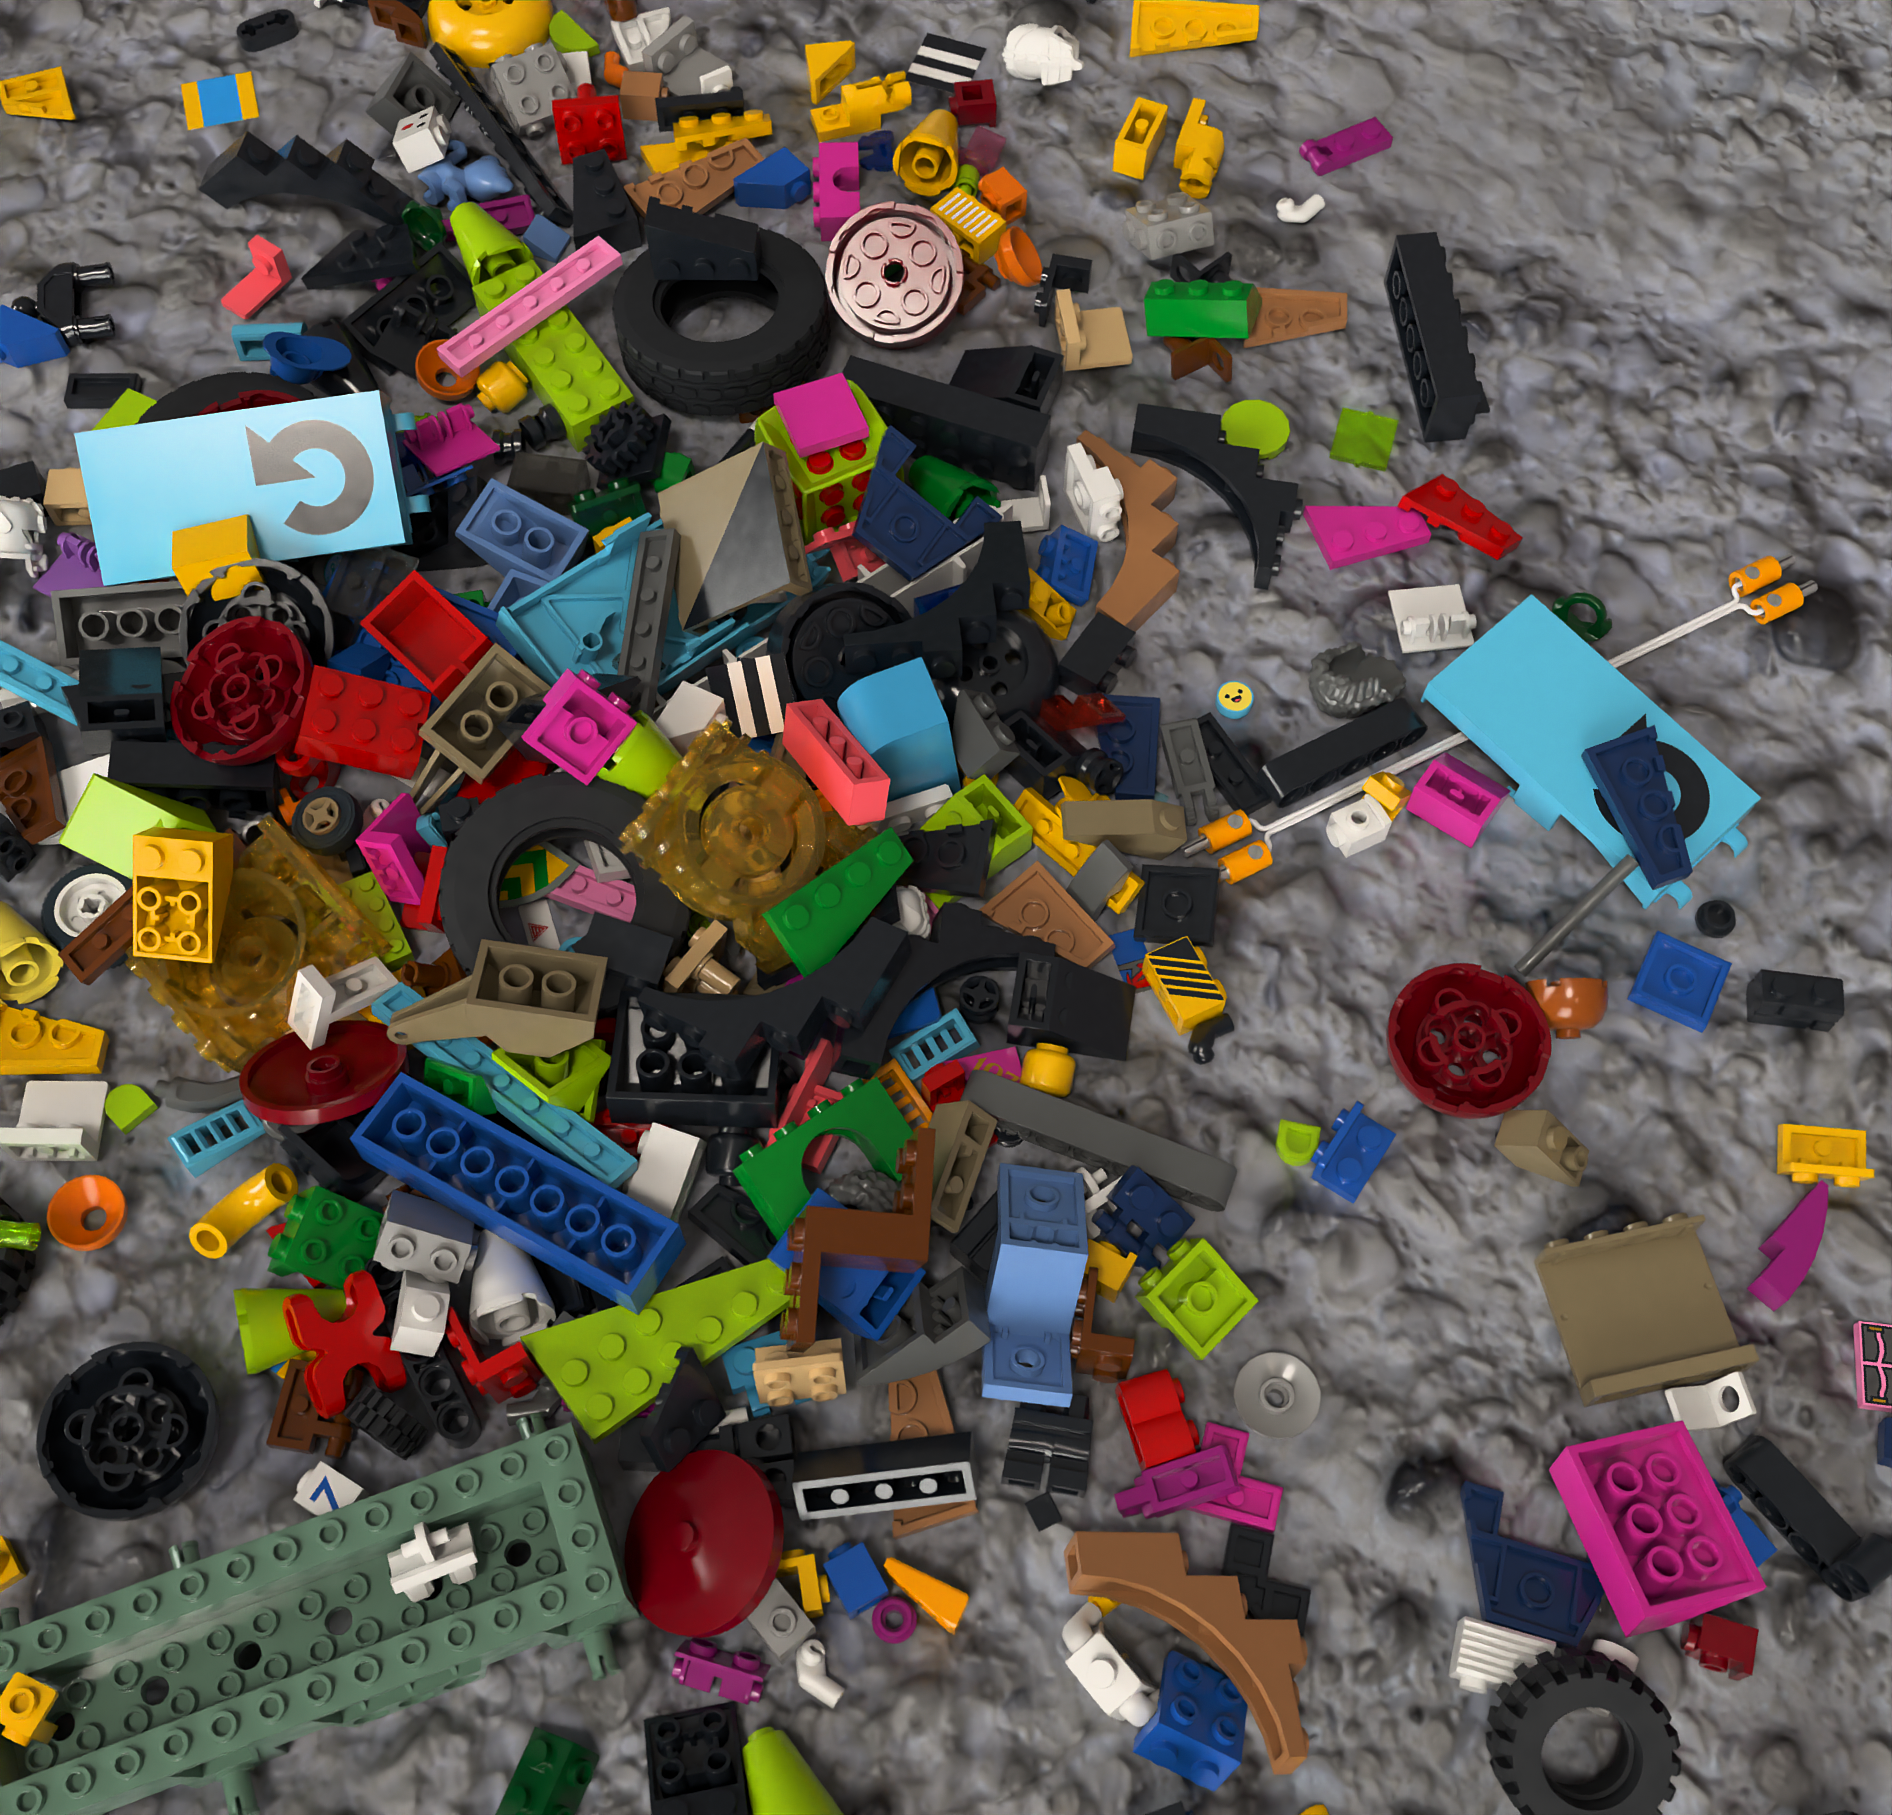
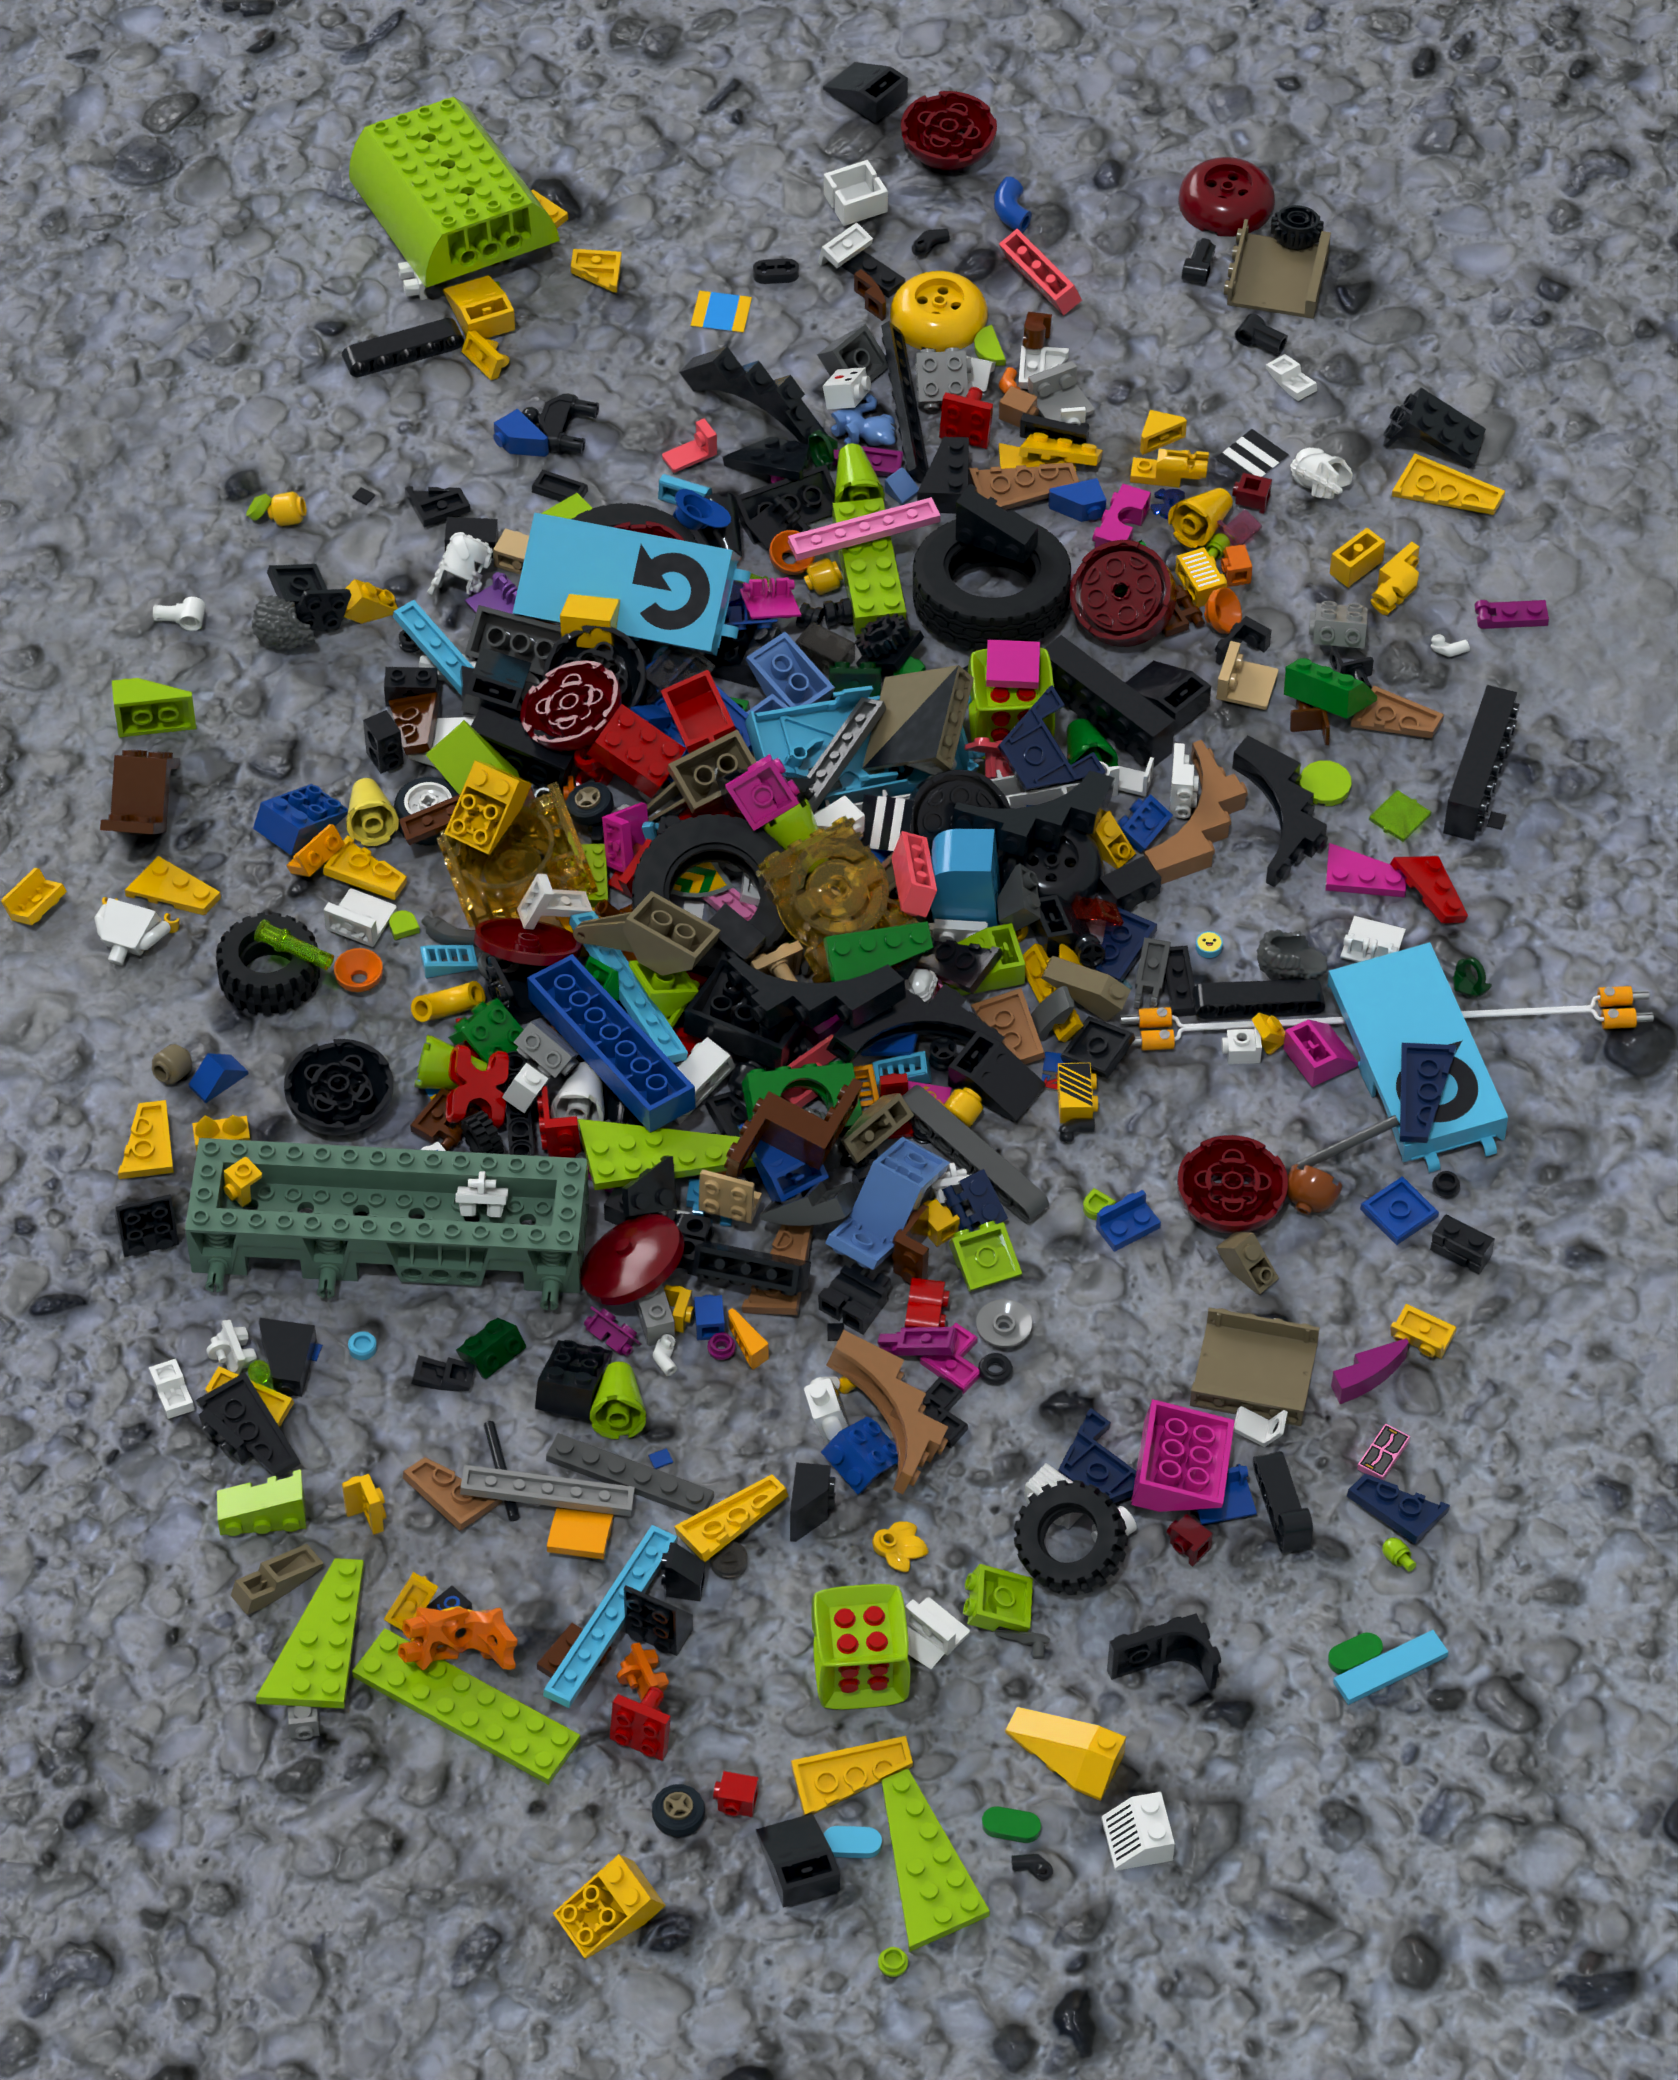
camera: 25 degrees right, 10 degrees down
none -> black piece [978,1353,1013,1385]

